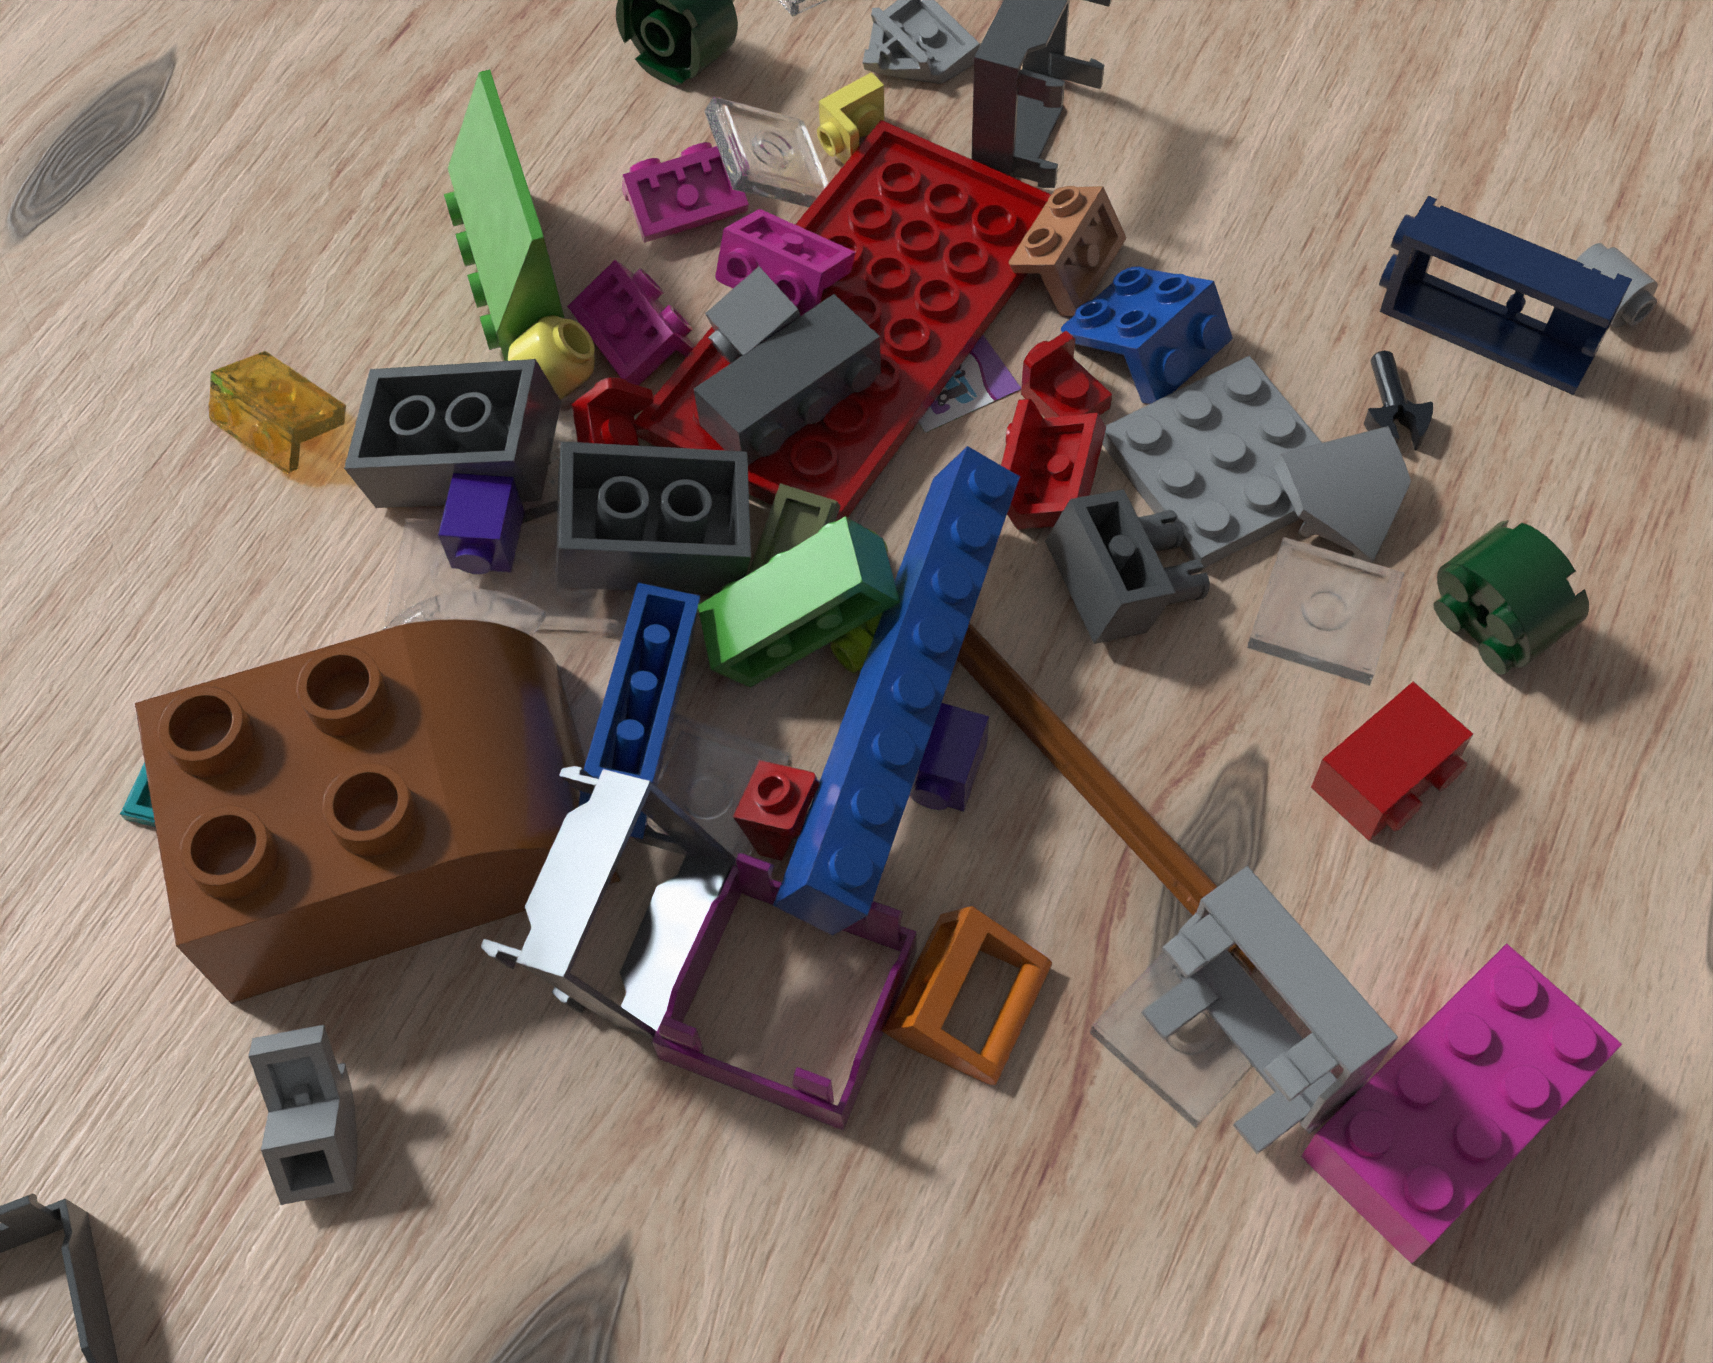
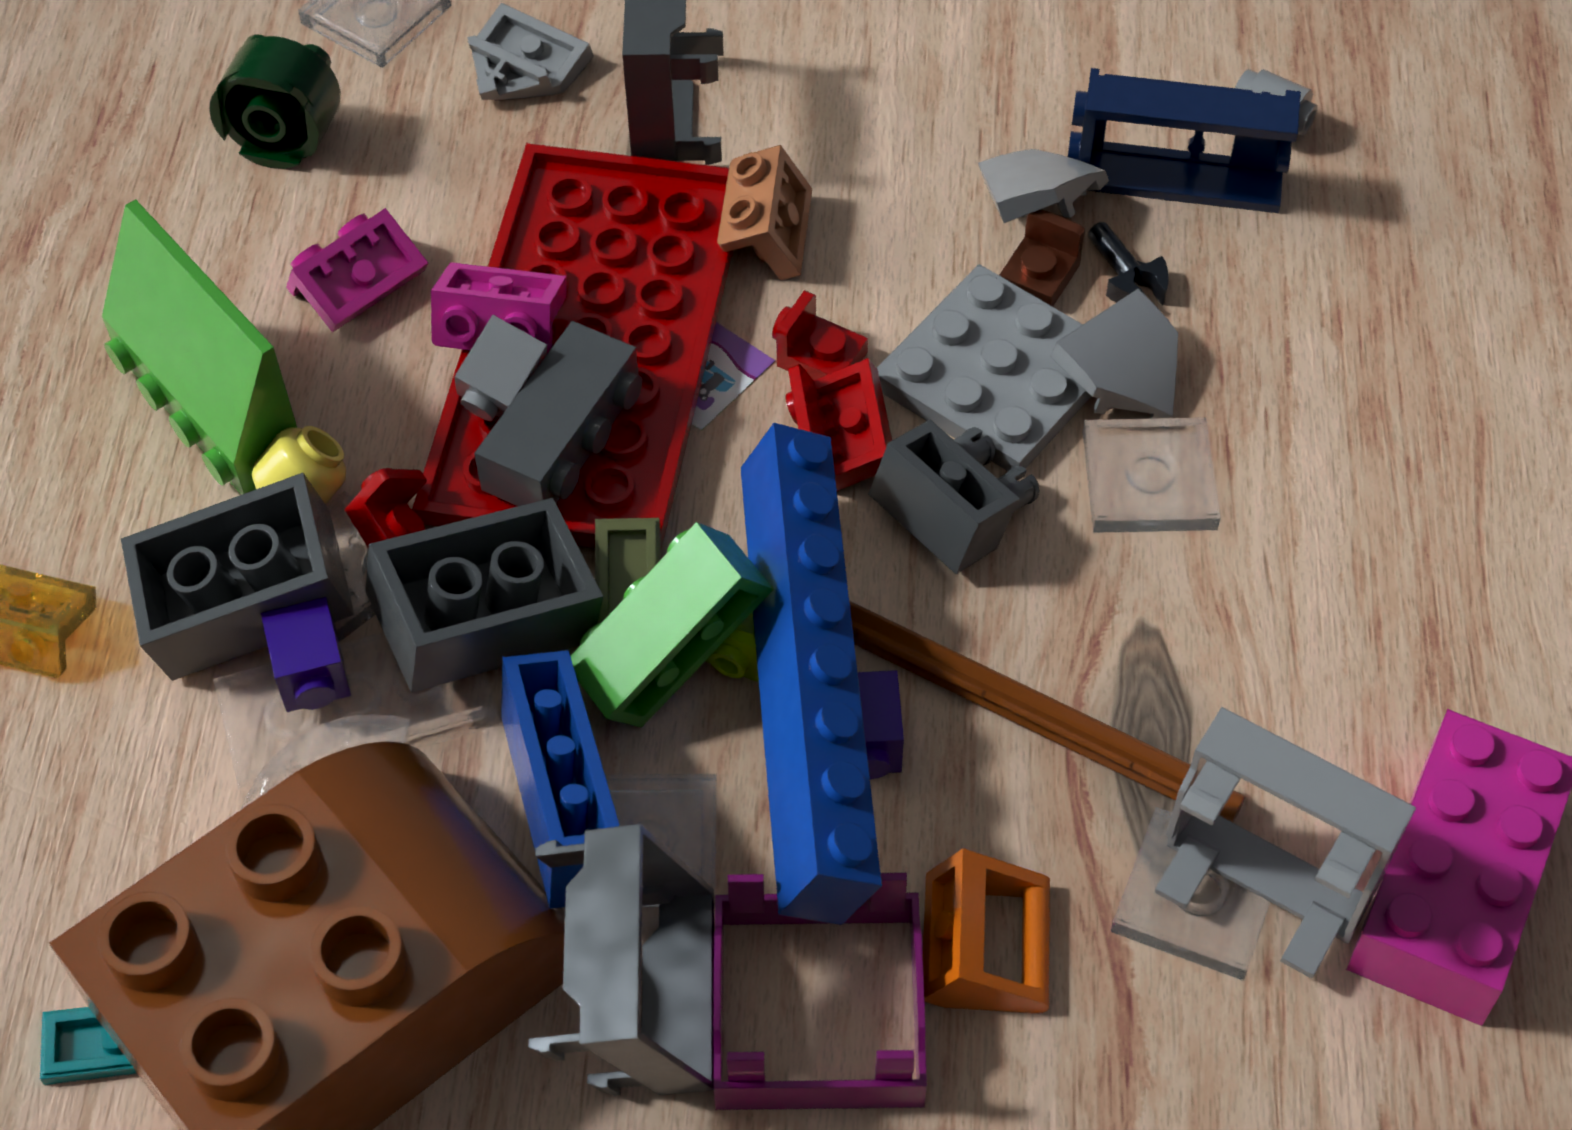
camera: 25 degrees left, 5 degrees down
dark pink bracket [567,259,695,385] -> none
clear tile [704,97,829,207] -> none
red bracket [733,760,819,861] -> none
light yellow bracket [817,72,884,164] -> none
blue bracket [1061,266,1233,404] -> none
red brick [1311,681,1473,841] -> none
dark green brick [1433,520,1589,674] -> none
none -> light grey slope [978,149,1109,223]
none -> copper bracket [999,209,1085,307]

